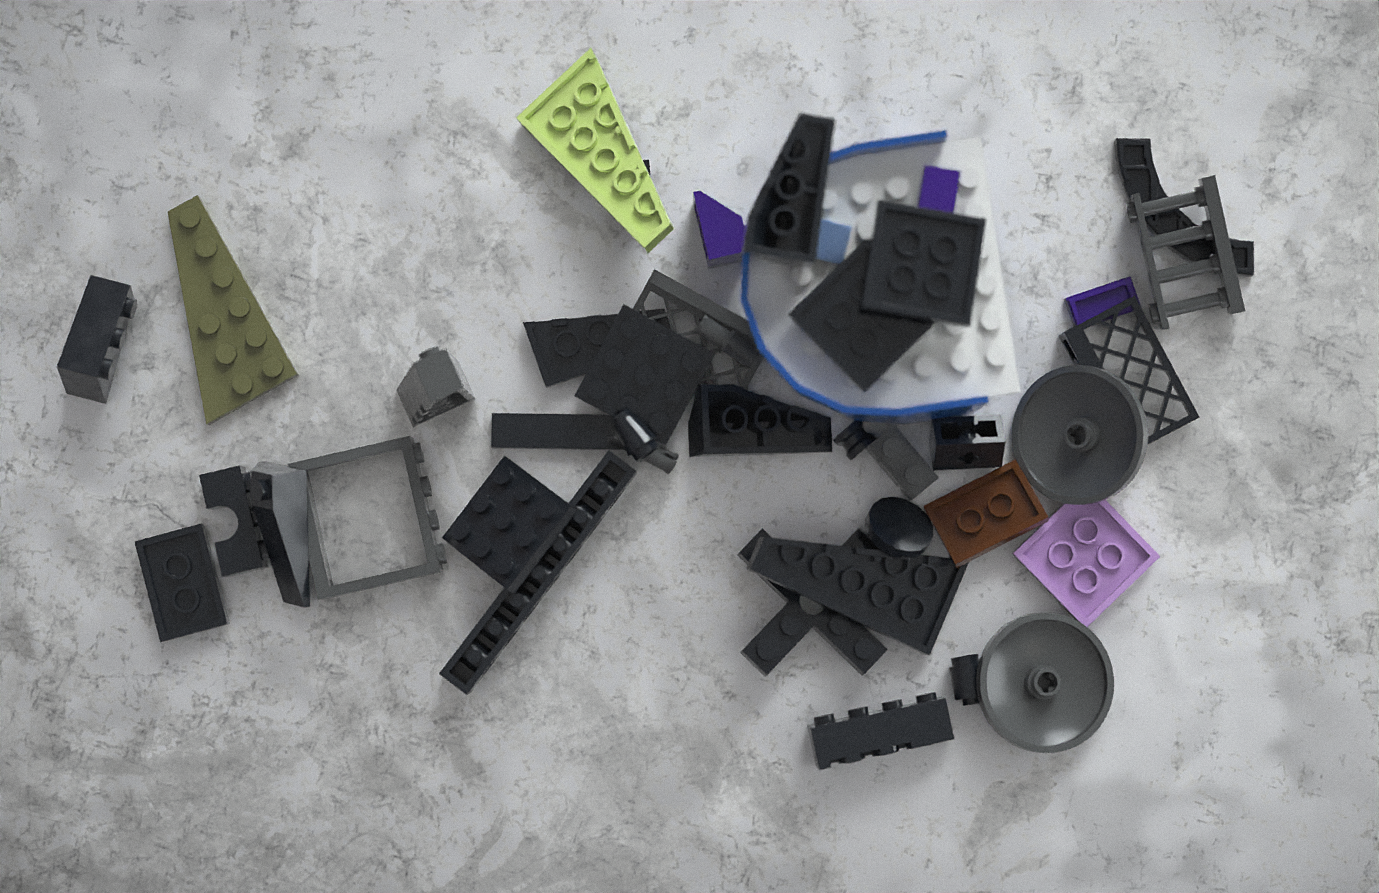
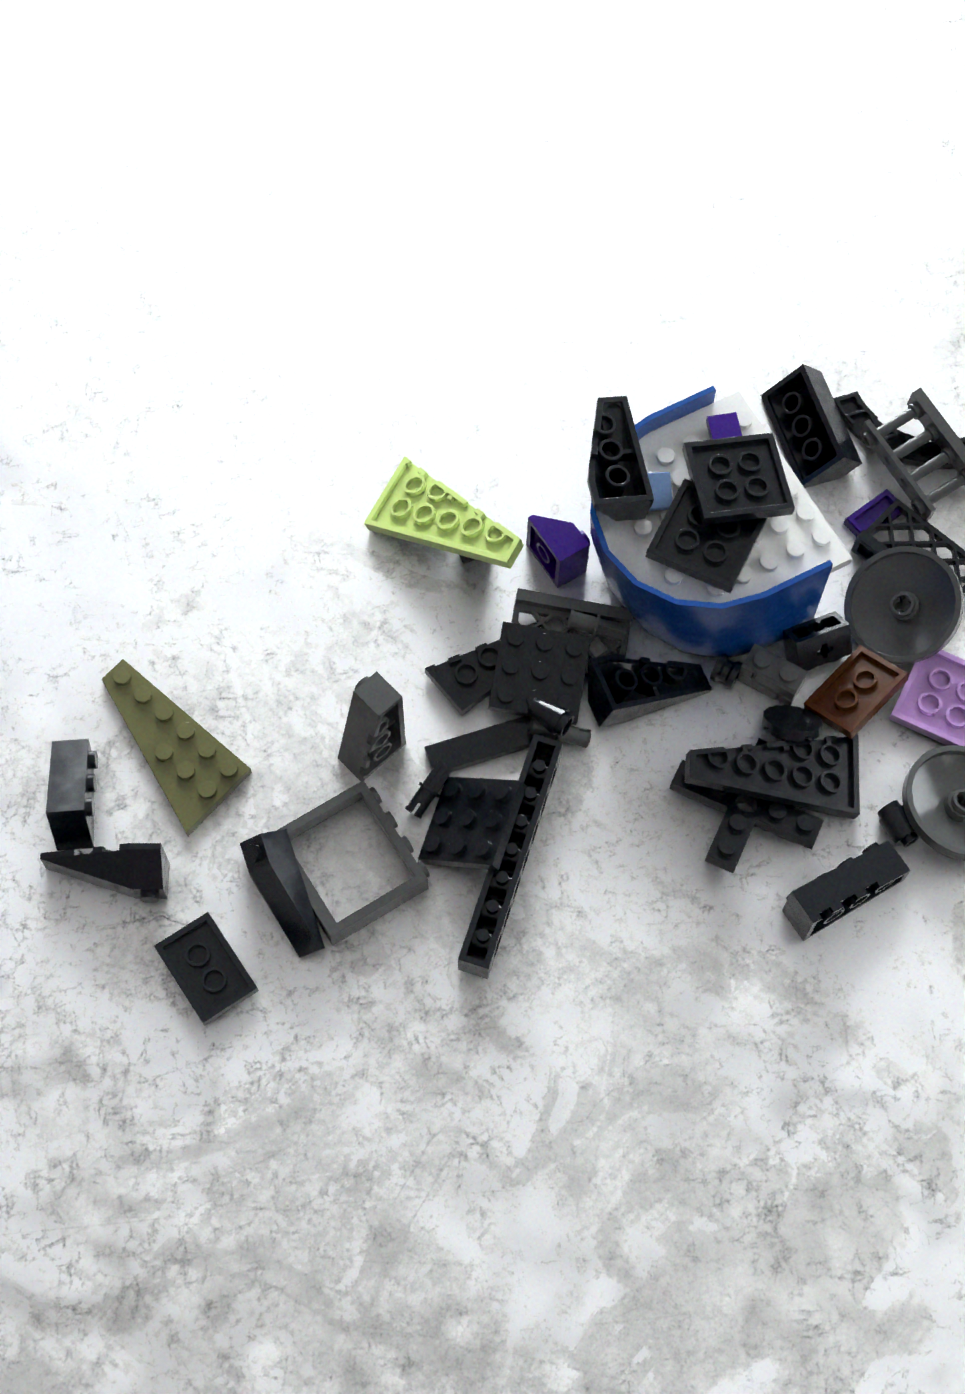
camera: 20 degrees left, 20 degrees down
black arch [199,465,269,577] -> none
none -> black wedge [40,843,170,903]
none -> black axle [405,760,453,819]
none -> black slope [760,364,862,488]

